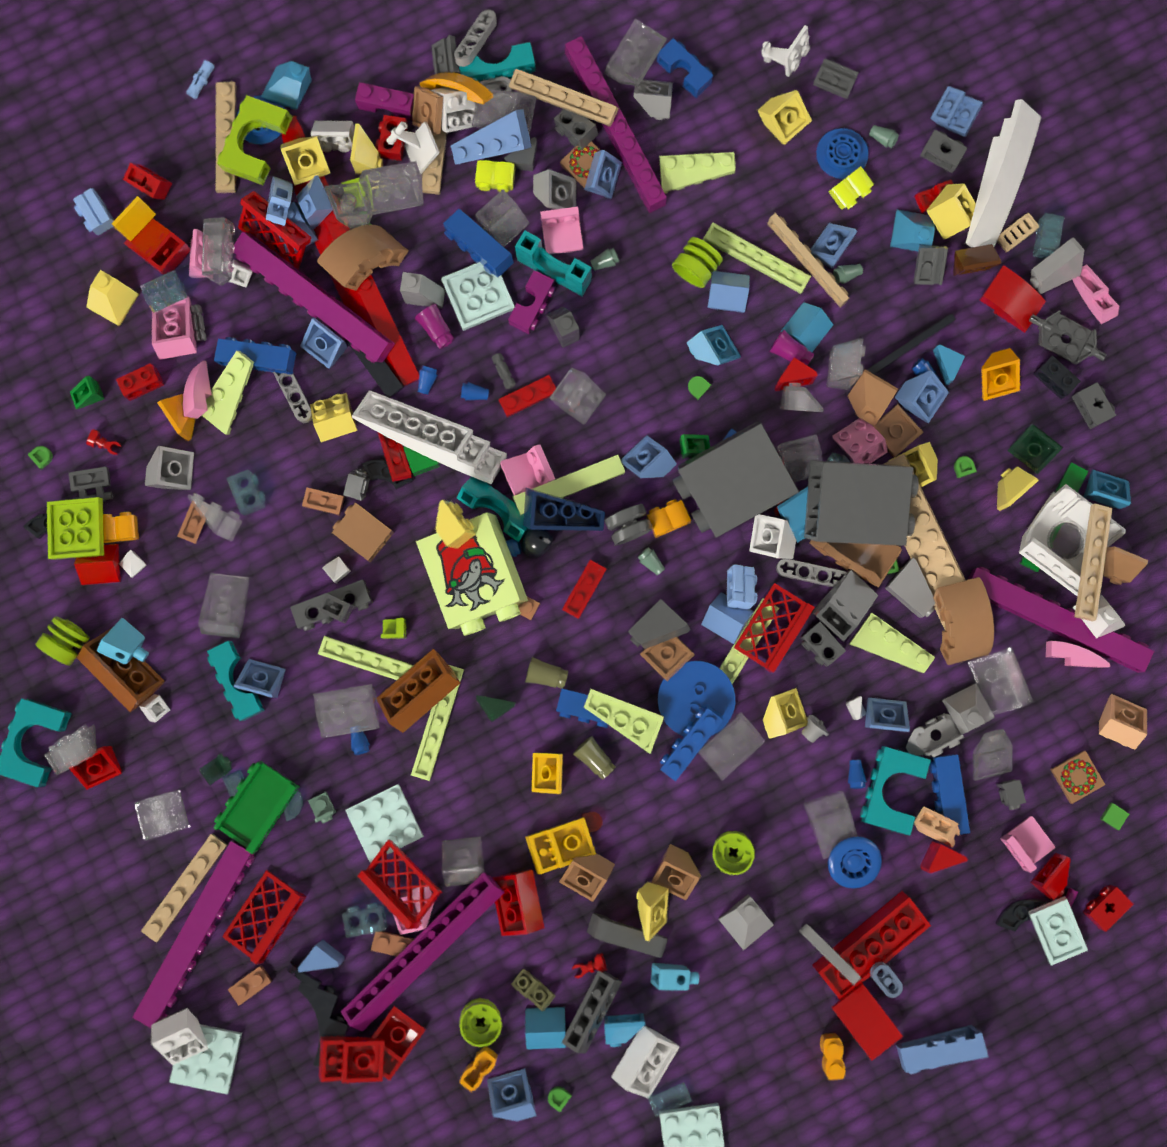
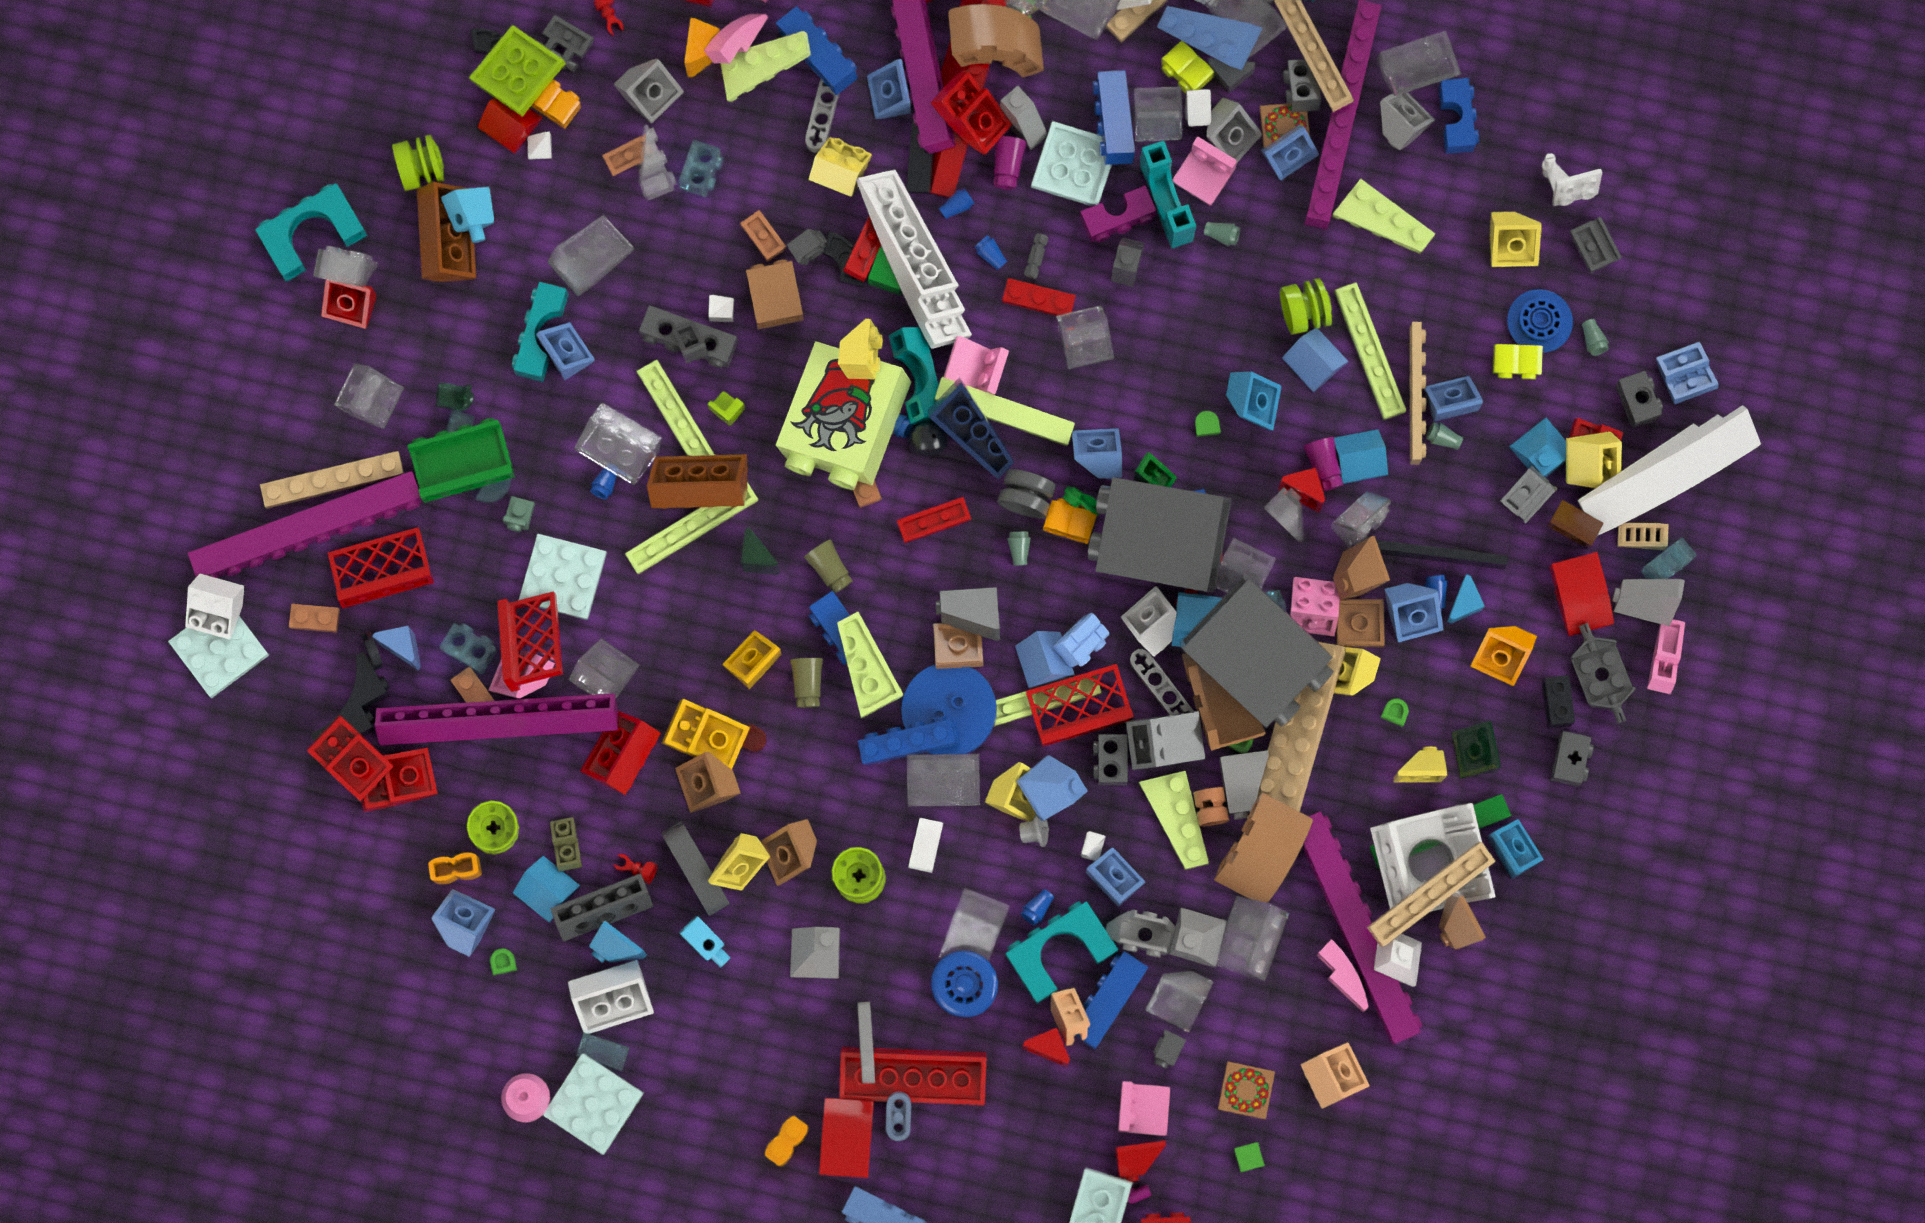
camera: 40 degrees right, 5 degrees down
white slope [139,694,170,722] -> none
black tile [995,899,1047,932] -> none
none -> white slope [909,818,943,873]
none -> red slope [930,71,1012,155]
none -> medium blue slope [1017,755,1087,821]
none -> green plate [1063,486,1099,516]
none -> white slope [1185,90,1211,126]
none -> nougat wheel [1193,787,1230,827]

